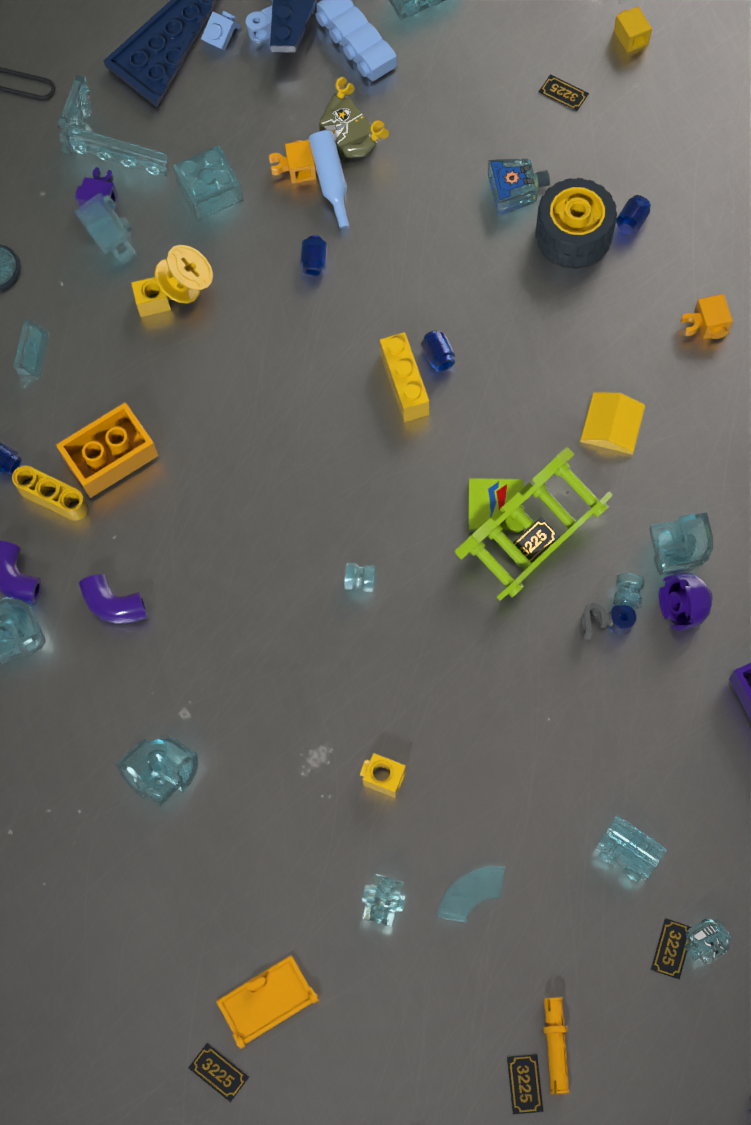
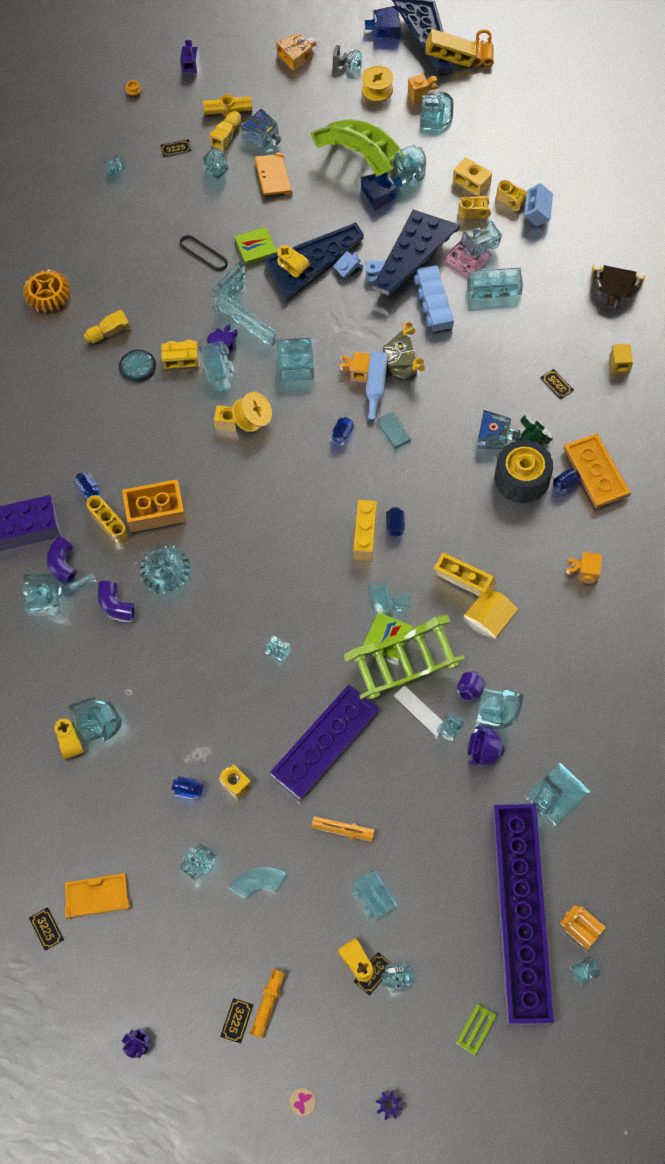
camera: 20 degrees right, 5 degrees down
clear light blue slope [14,319,49,380] -> none
black sticker [513,517,560,563] -> none
leg [581,603,637,640] -> none
none -> yellow piece [54,719,84,760]
none -> clear light blue bar [61,573,95,597]
none -> clear light blue gear [139,544,191,595]
none -> yellow brick [161,340,199,369]
none -> clear blue brick [172,775,203,799]
none -> lime tile [234,227,277,265]
none -> dark purple plate [270,684,379,800]
none -> yellow piece [277,245,310,277]
none -> light orange pin [311,816,375,842]
none -> yellow piece [337,938,373,982]
none -> clear light blue brick [368,582,411,617]
none -> clear light blue tile [377,412,411,449]
none -> white sticker [394,686,447,736]
none -> yellow brick [434,552,496,600]
none -> dark purple head [456,671,485,701]
none -> dark green plant [519,415,553,444]
none -> light orange plate [563,433,631,508]

